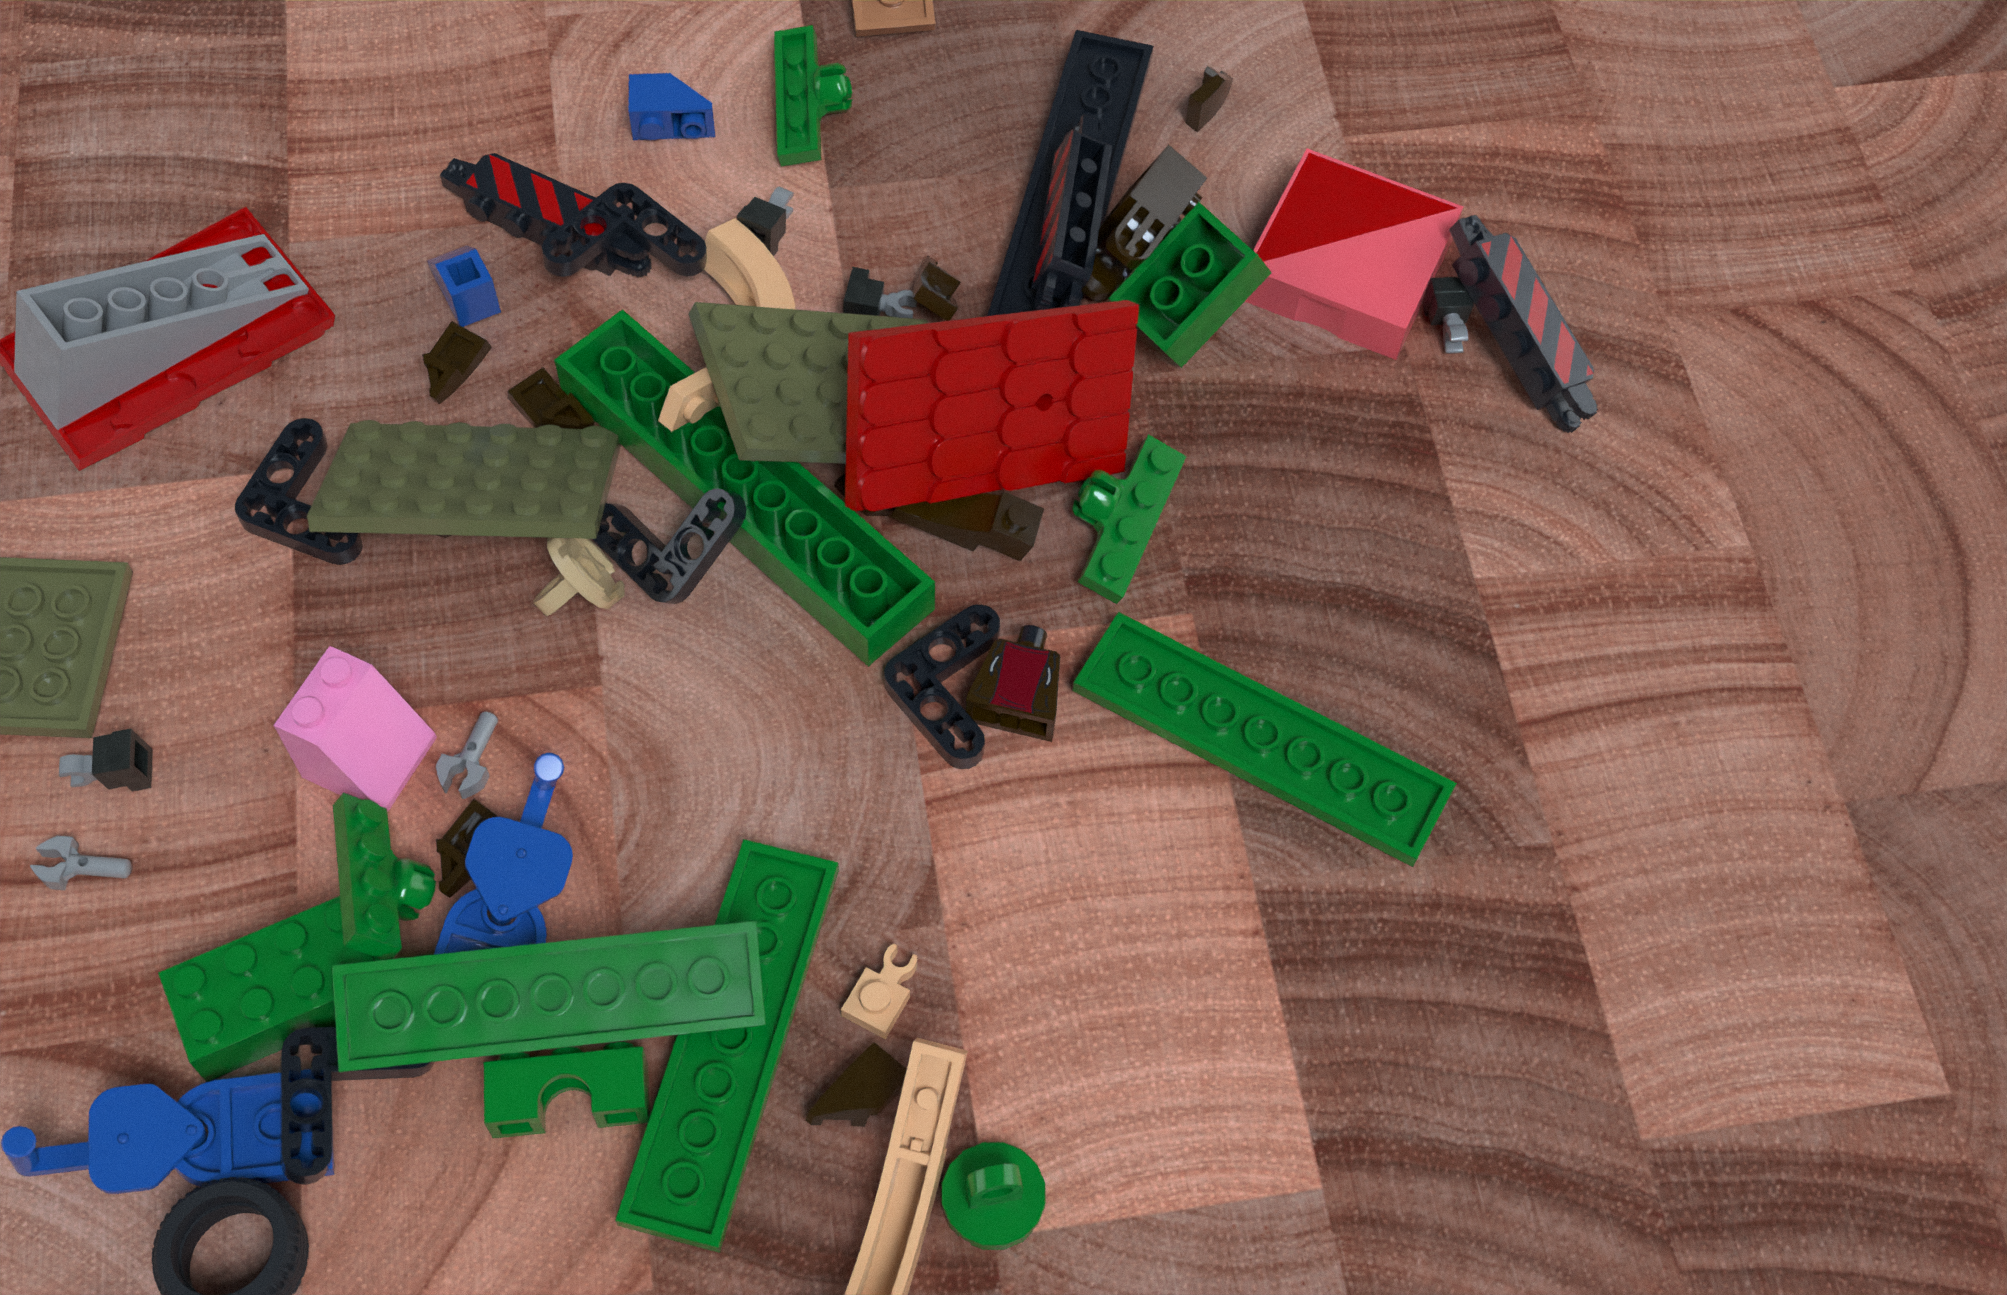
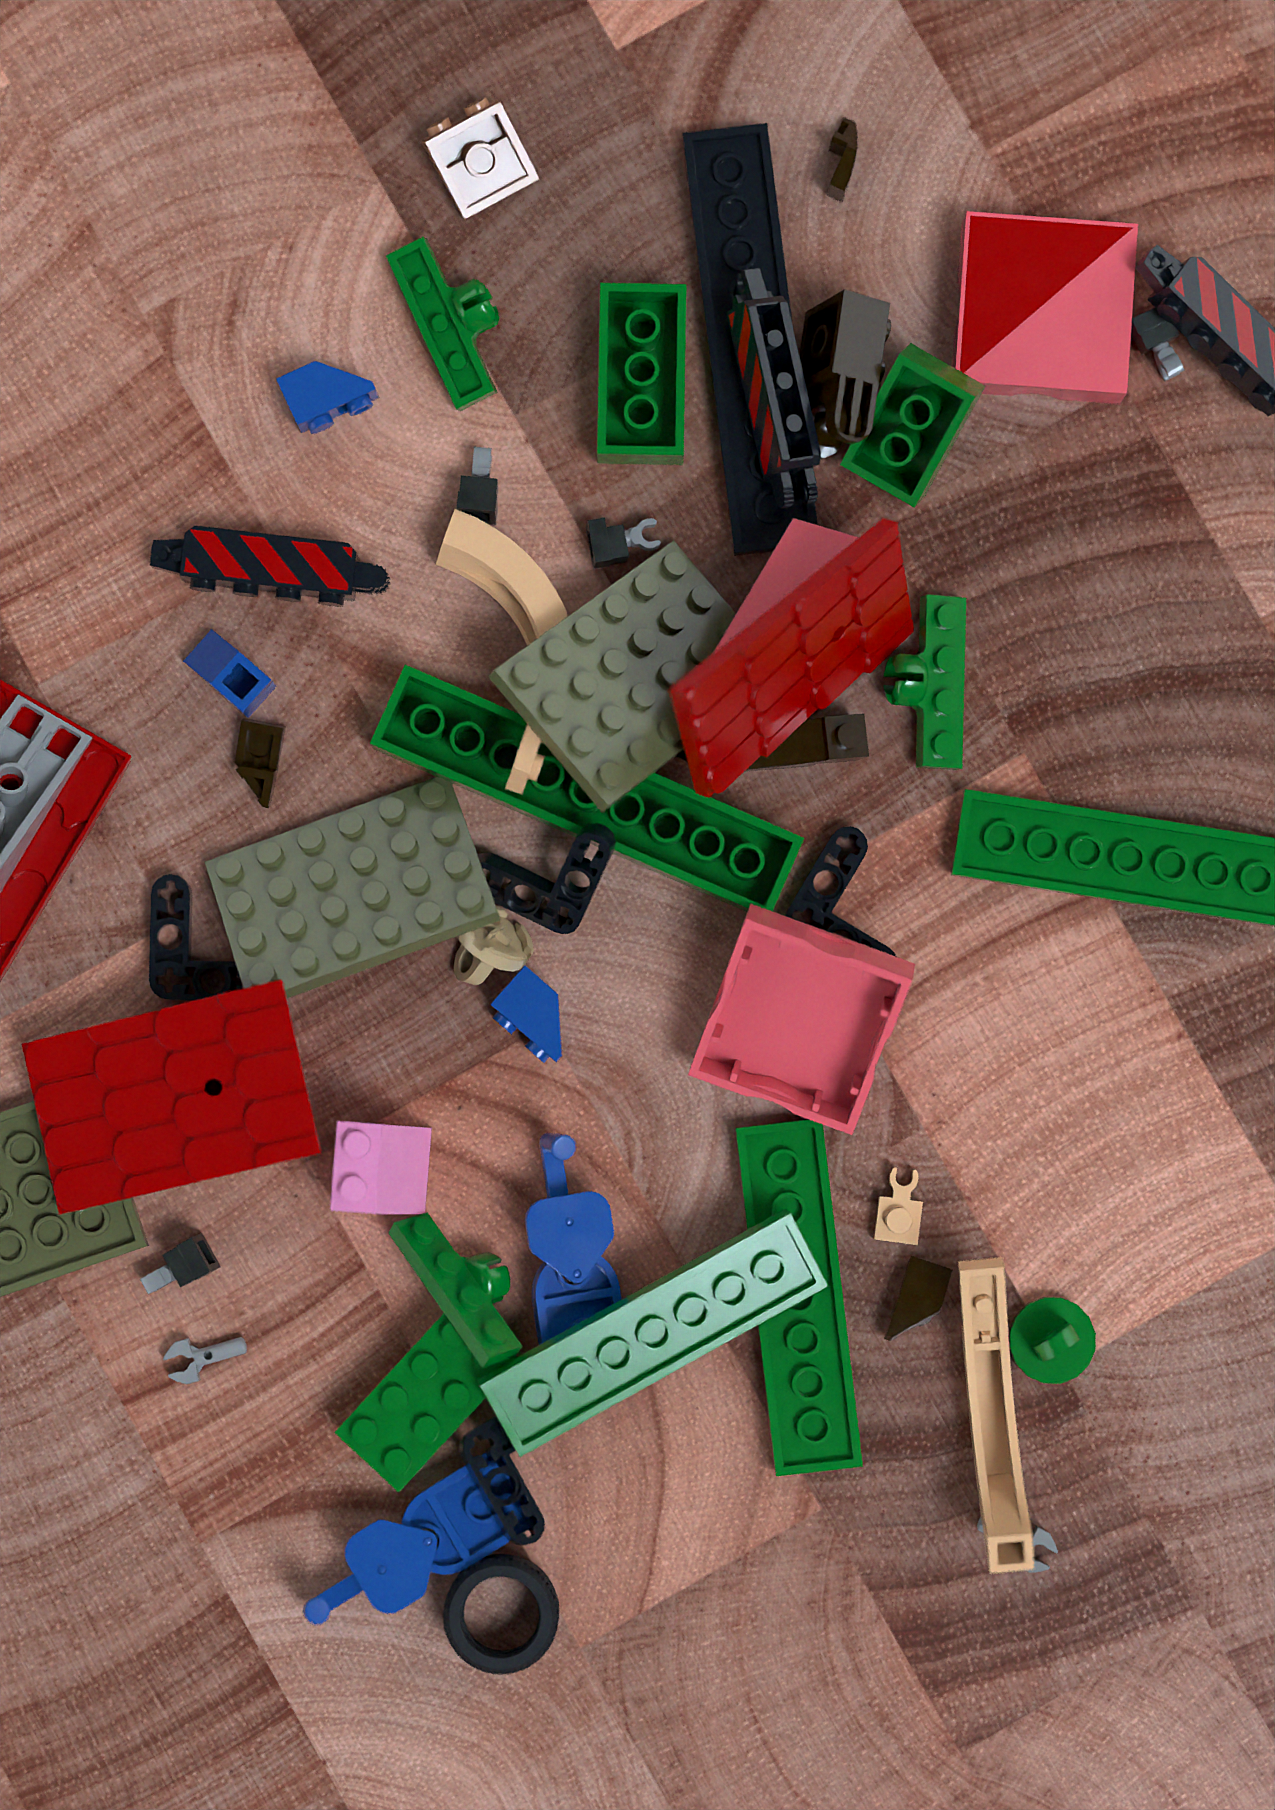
camera: 20 degrees left, 25 degrees up
light grey bar [436,712,498,799] -> none
dark brown slope [436,798,498,898] -> none
green arch [484,1042,650,1139] -> none
dark brown slope [507,367,595,429] -> none
black beam [542,183,707,277] -> none
dark brown slope [912,255,961,321] -> none
torso [965,625,1060,742] -> none
none -> red piece [22,979,321,1215]
none -> blue slope [491,965,562,1063]
none -> green brick [597,283,687,465]
none -> coral tile [688,904,915,1135]

